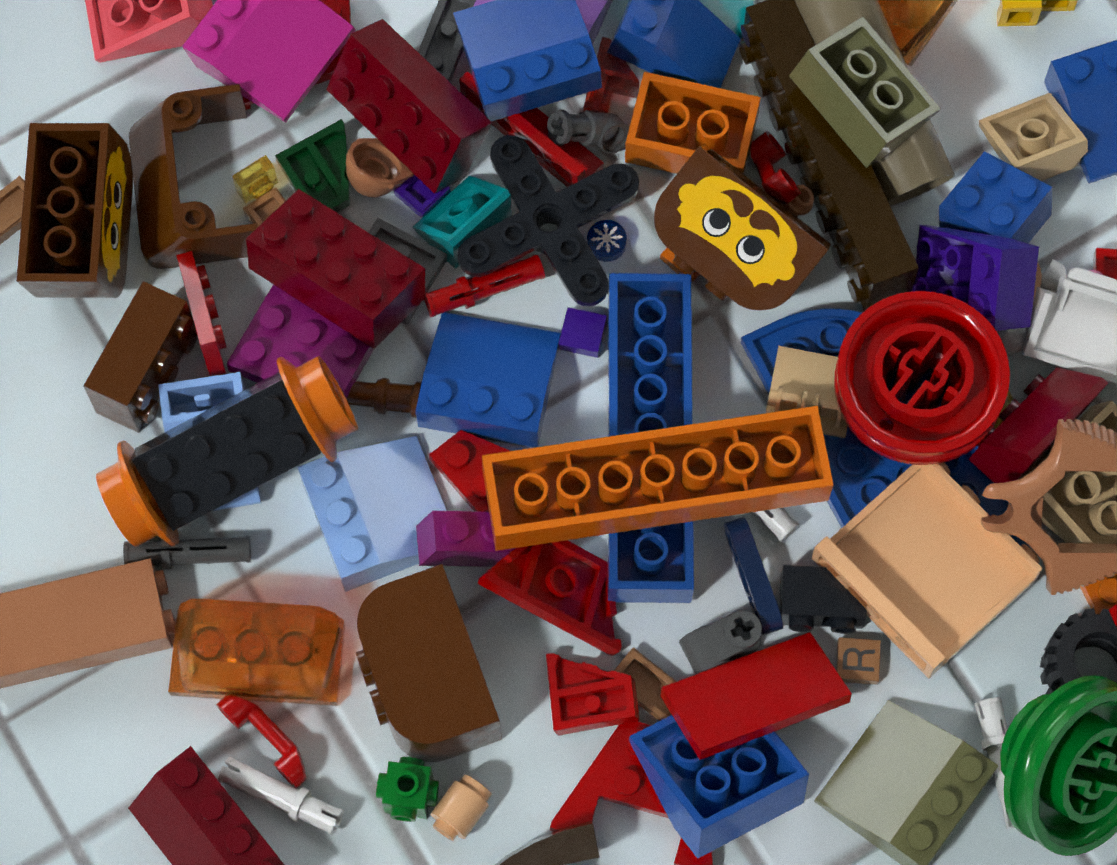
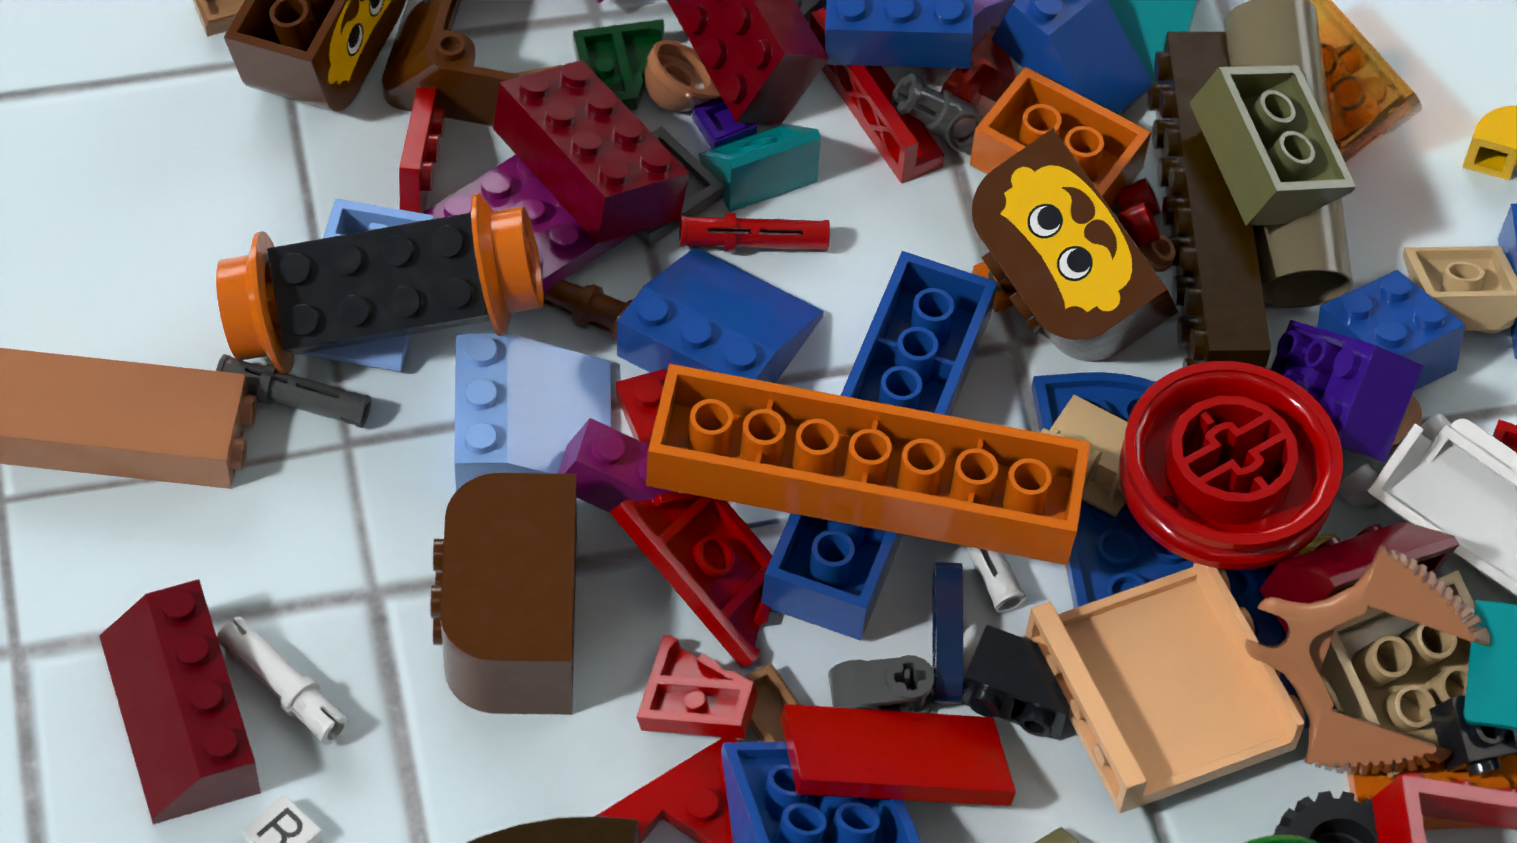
camera: 15 degrees right, 15 degrees down
reddish brown brick [83,281,198,433] -> none
clear orange windscreen [168,599,345,706] -> none
red bar [216,695,306,789] -> none
clear yellow plate [232,155,278,204] -> none
green brick [376,757,439,822] -> none
light nougat brick [431,774,492,841] -> none
black piece [458,135,639,307] -> none
dark purple tile [558,307,607,358] -> none
clear blue tile [587,220,627,262] -> none
medium nougat tile [836,637,881,685] -> none

